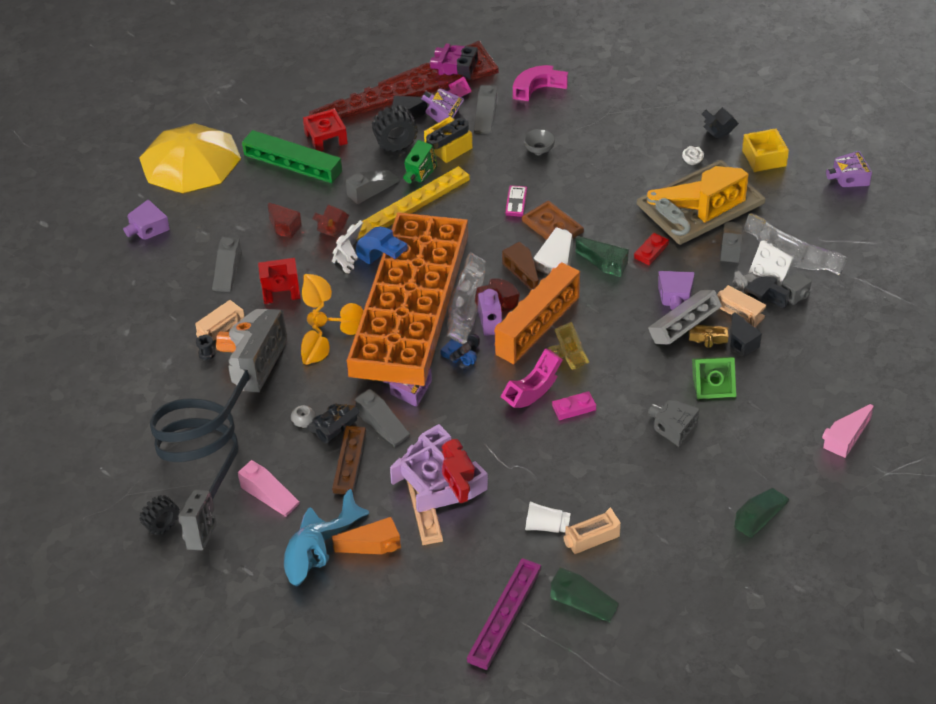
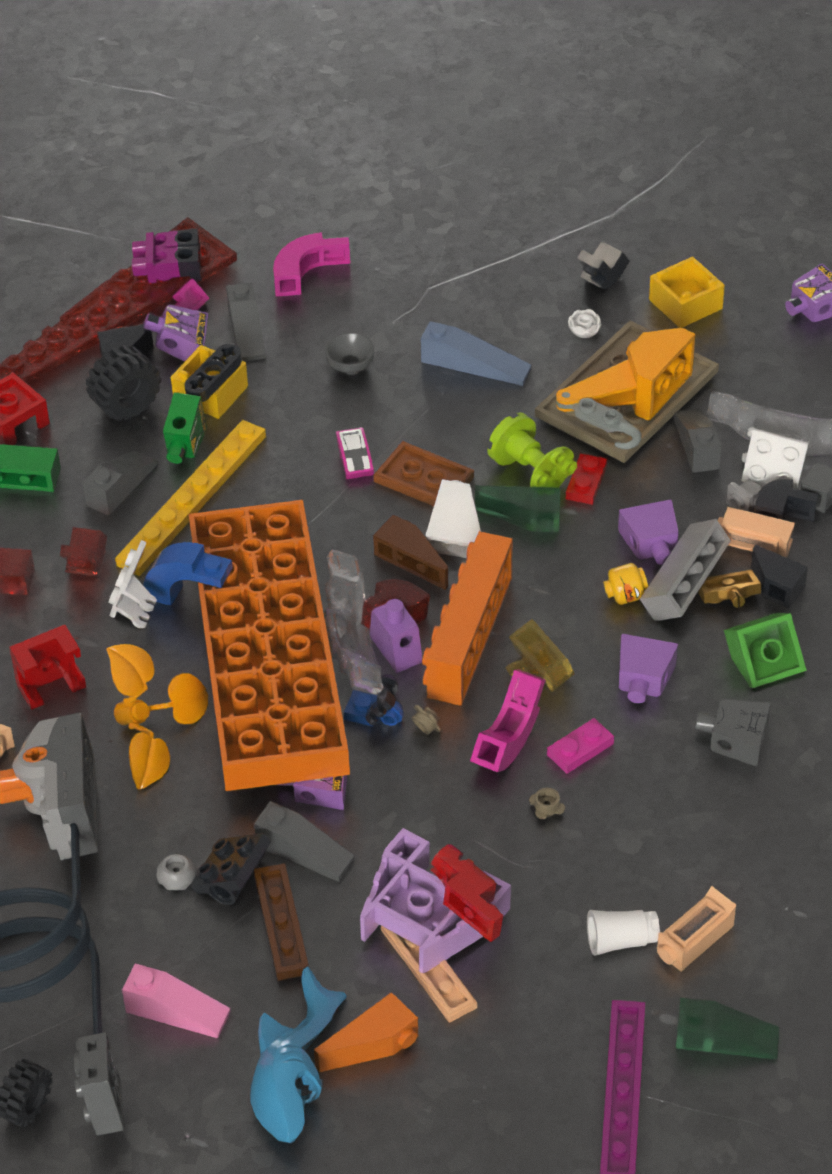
camera: 20 degrees left, 0 degrees up
none -> dark tan plate [411,705,441,735]
none -> sand blue wedge [421,321,531,386]
none -> lime piece [487,412,577,498]
none -> dark tan plate [529,788,565,819]
none -> yellow head [603,563,648,605]
none -> medium lavender torso [619,634,678,703]

